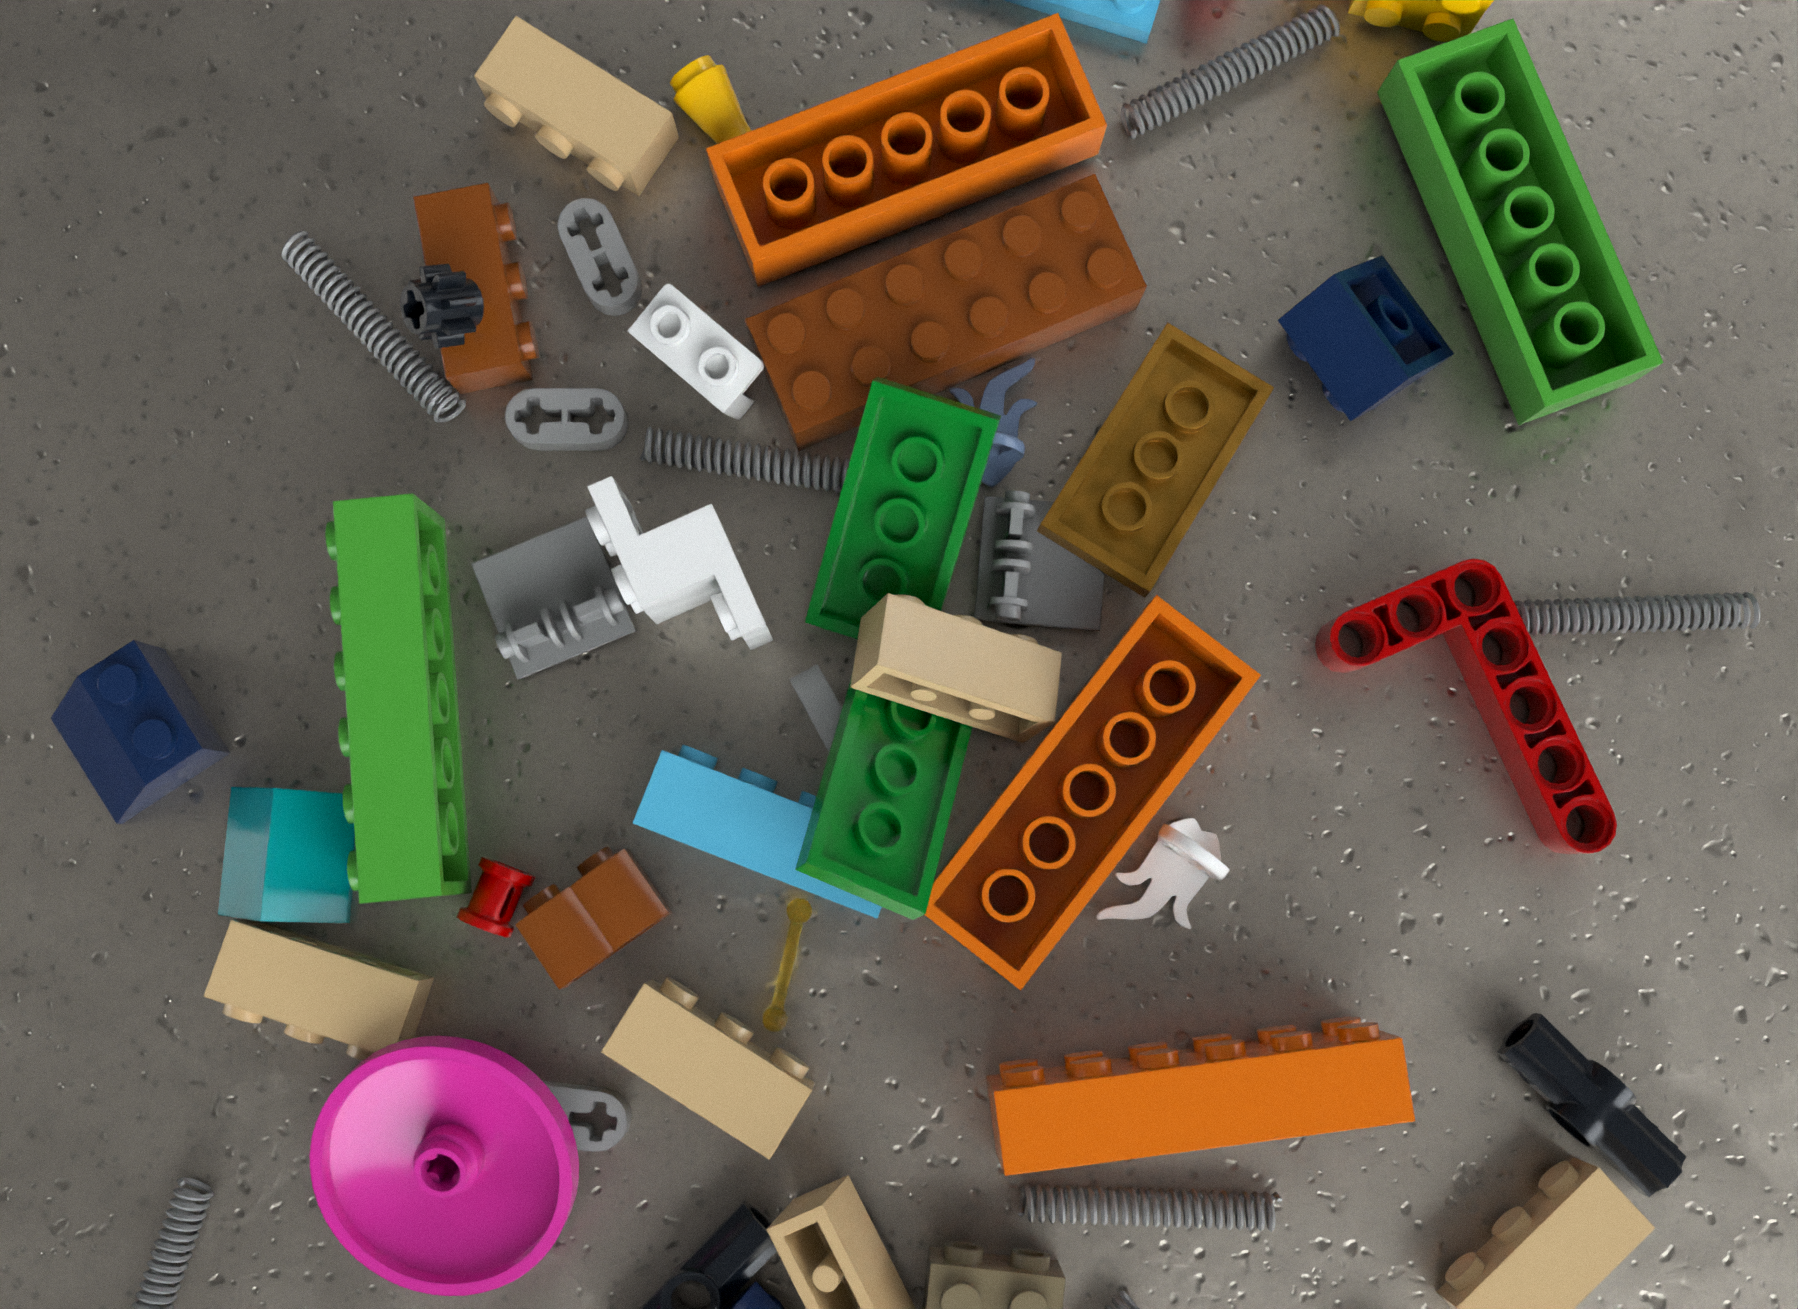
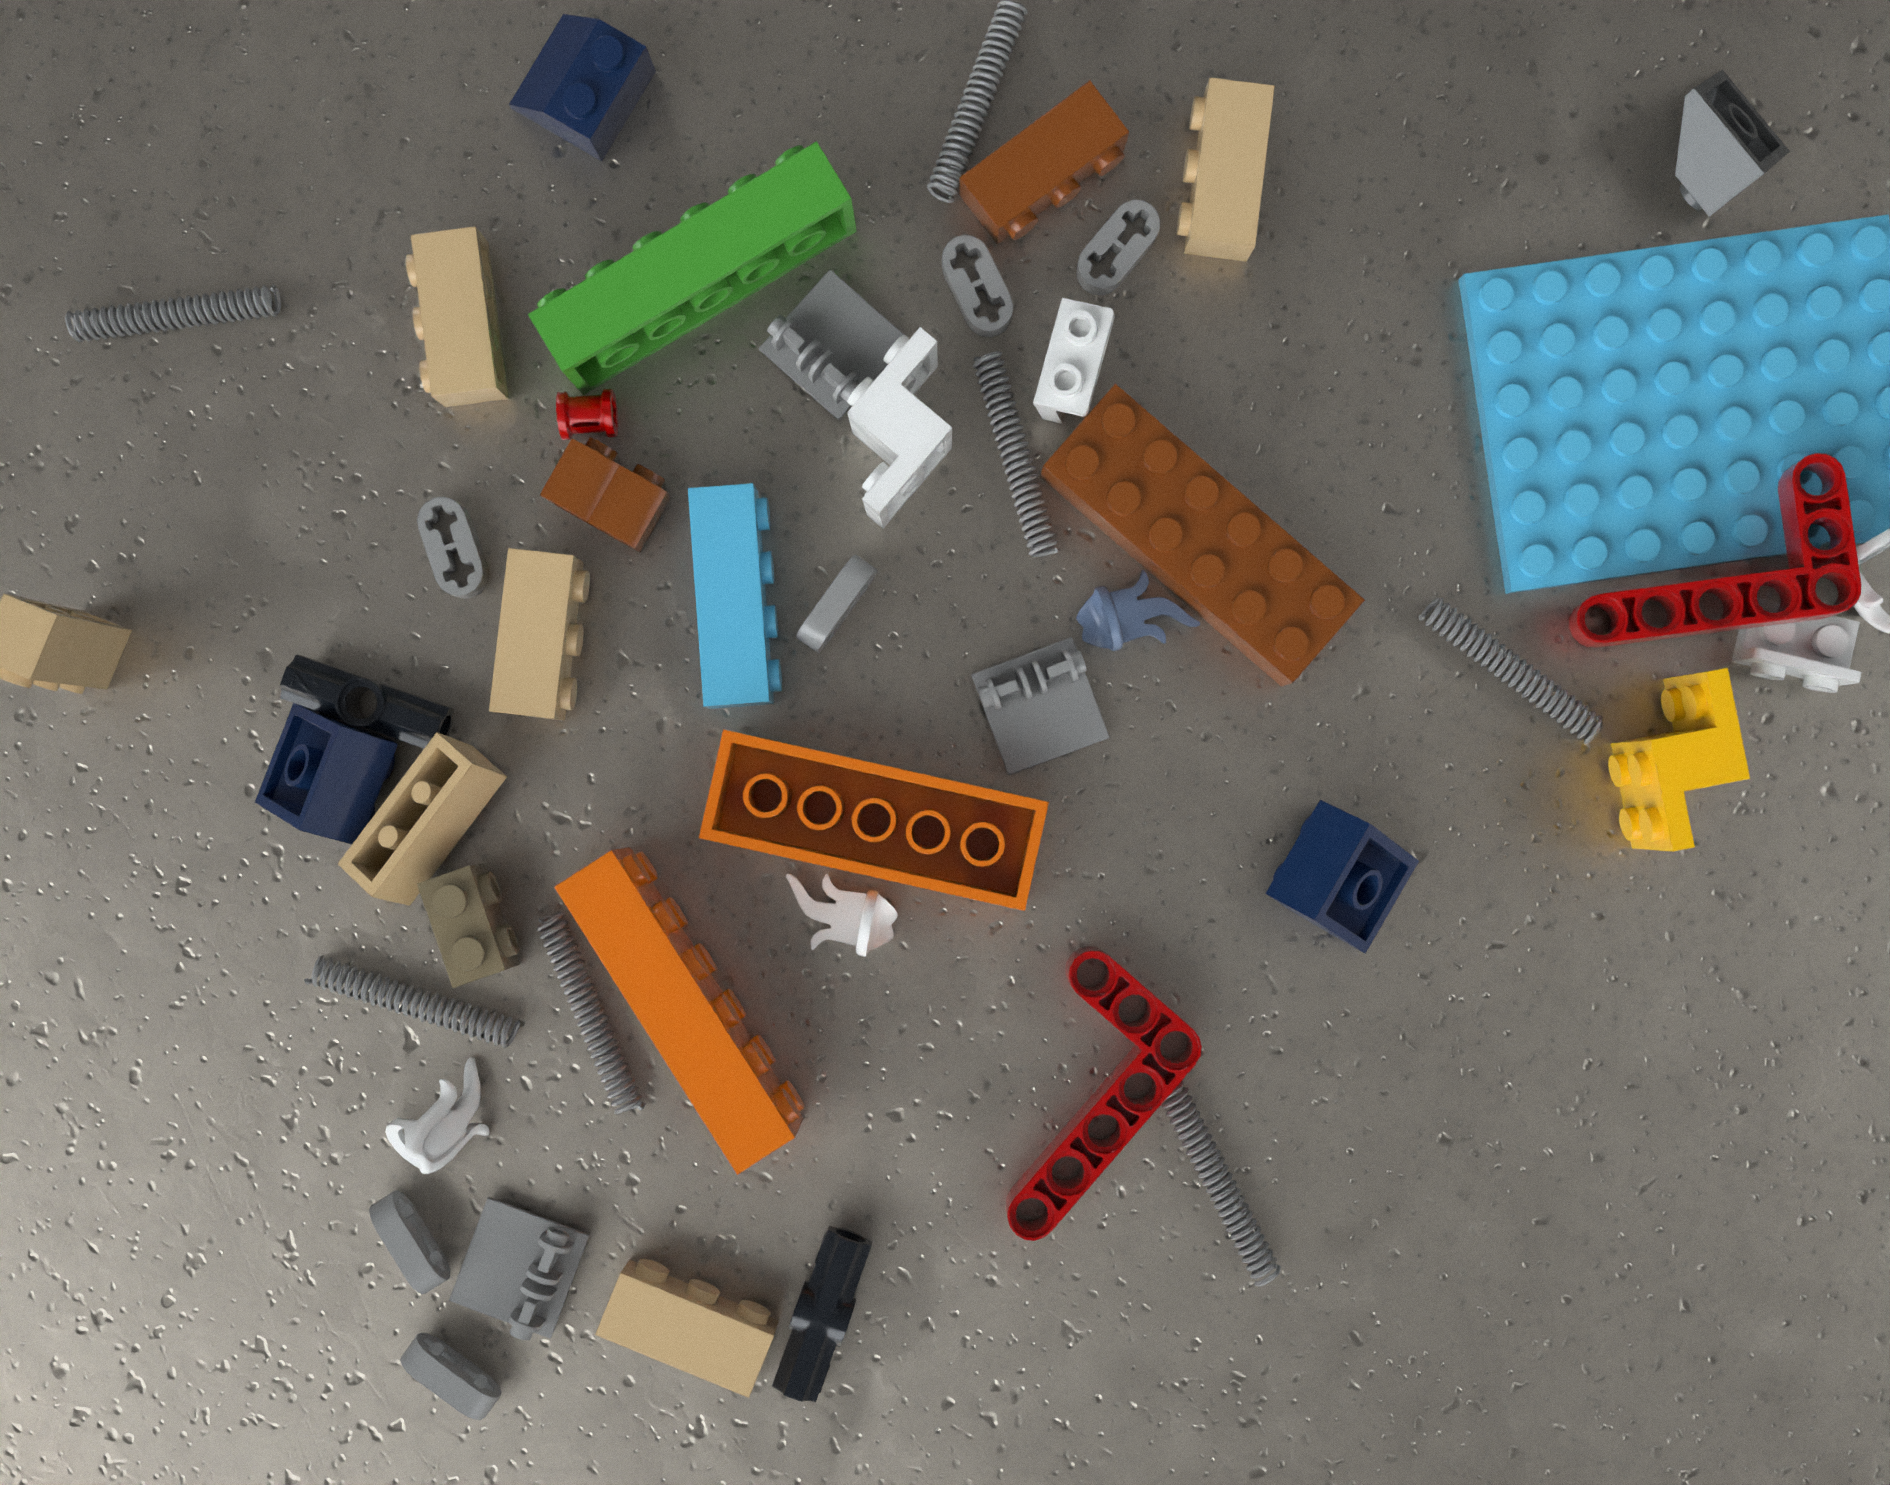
camera: 70 degrees right, 5 degrees up
teal slope [218,787,356,923] -> none
dark pink dish [309,1036,579,1296] -> none
black gear [400,264,484,349] -> none
yellow cone [670,55,752,144] -> none
orange brick [706,13,1107,287] -> none
clear yellow hinge [762,898,812,1032] -> none
green plate [795,676,972,920] -> none
green plate [805,377,1001,640] -> none
tan brick [850,593,1062,743] -> none
pearl gold plate [1037,322,1275,598] -> none
bright green brick [1377,18,1664,425] -> none

